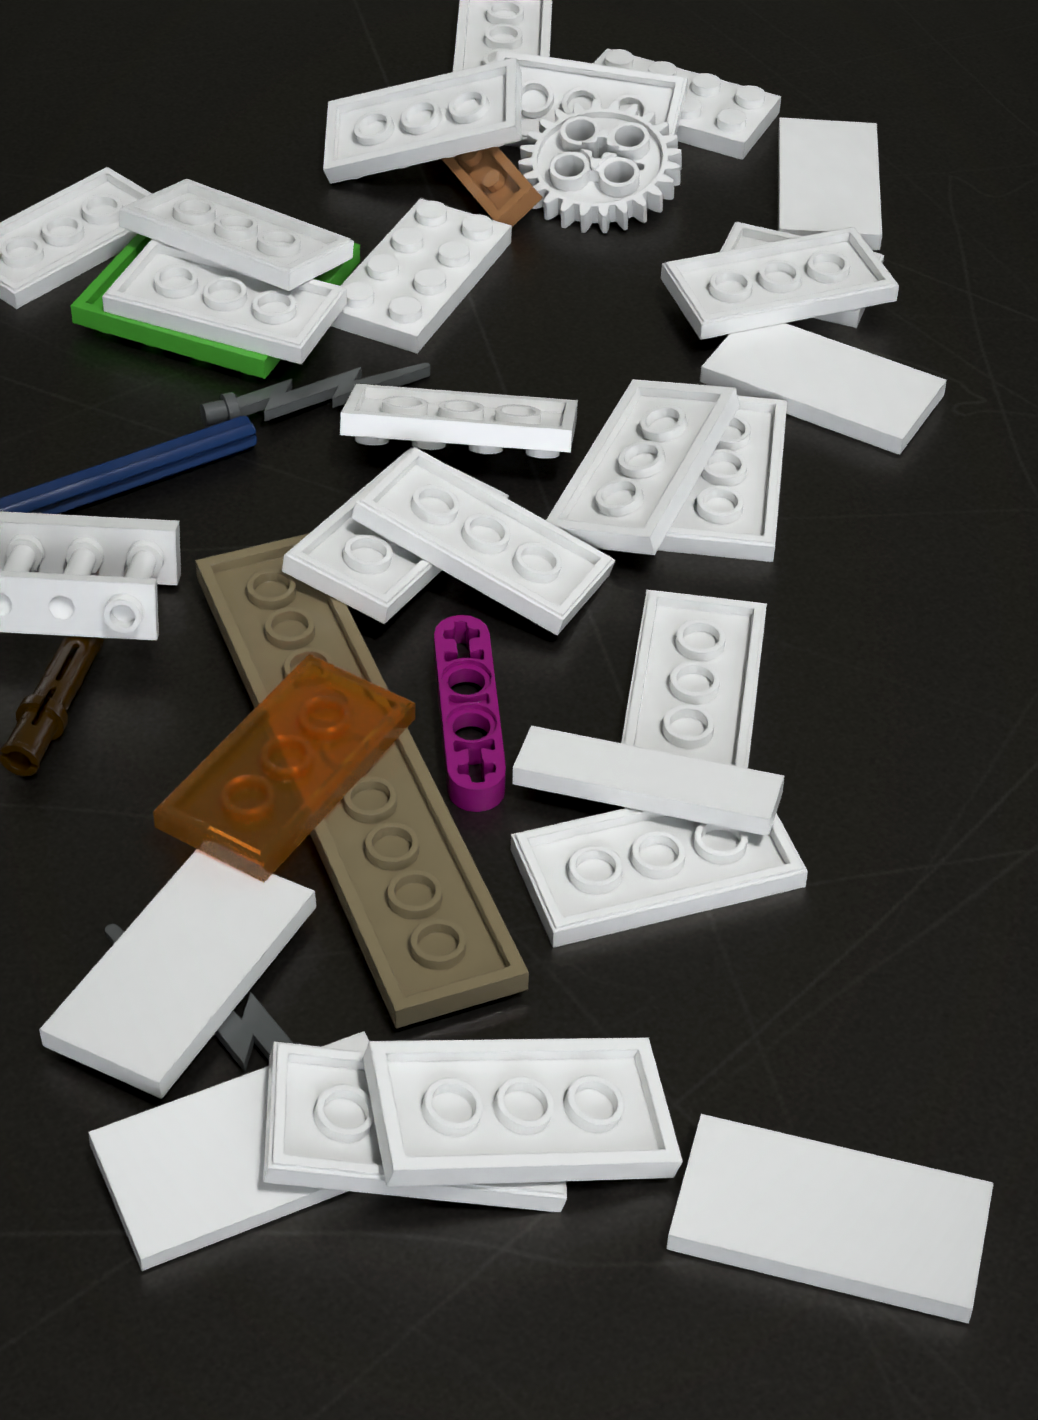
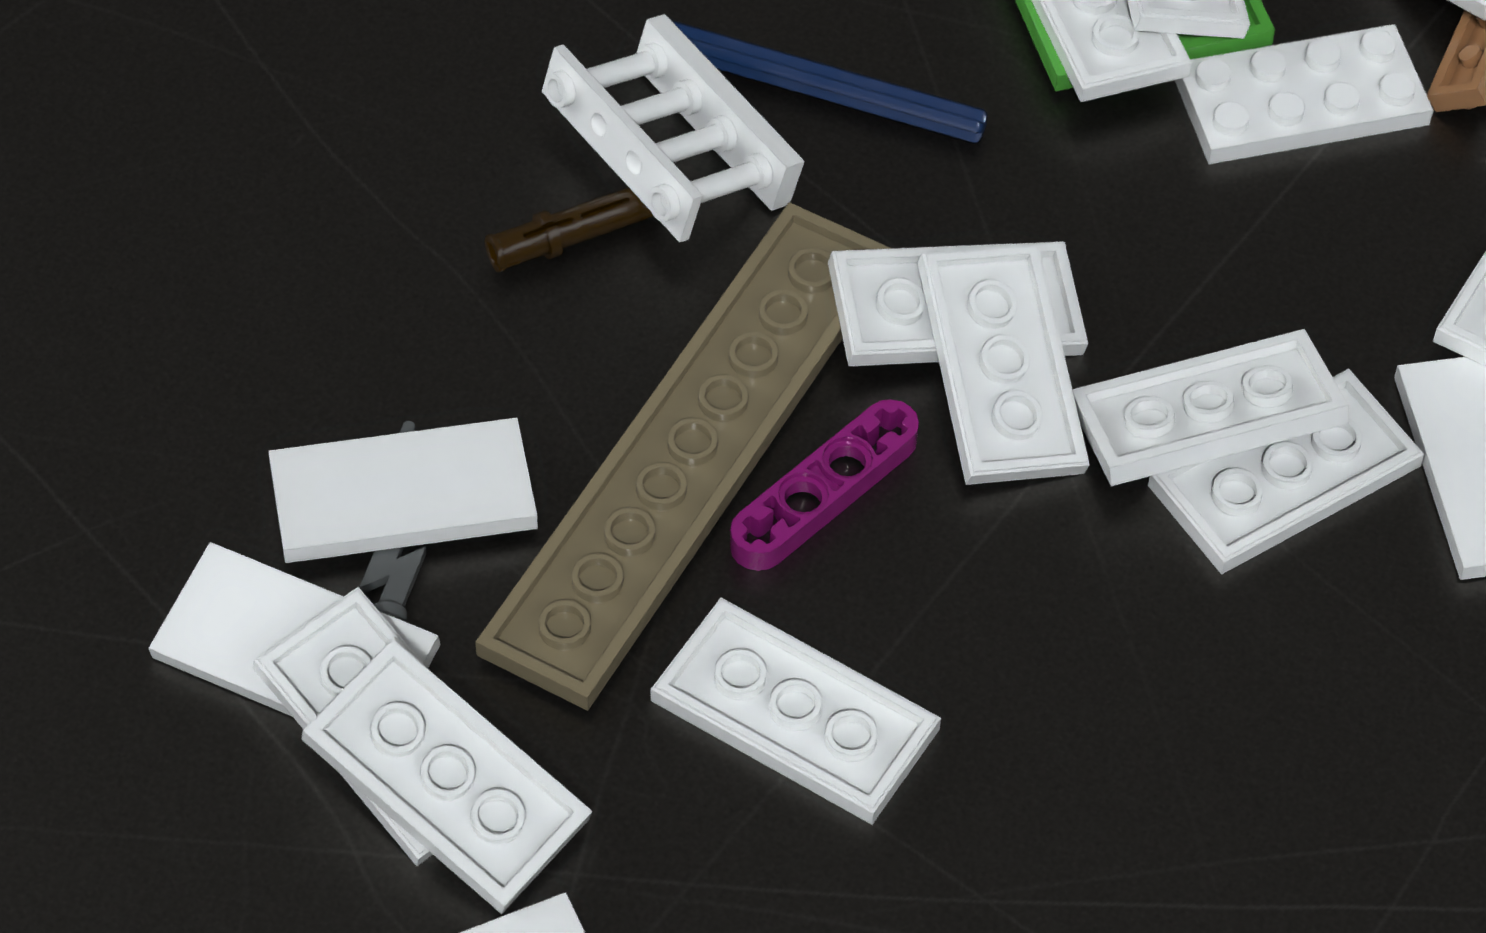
camera: 50 degrees right, 10 degrees up
clear orange tile [153,654,416,883] -> none
dark grey piece [200,363,431,426] -> none
white plate [340,384,578,458] -> none
white tile [513,726,784,836] -> none
white tile [621,590,767,768] -> none

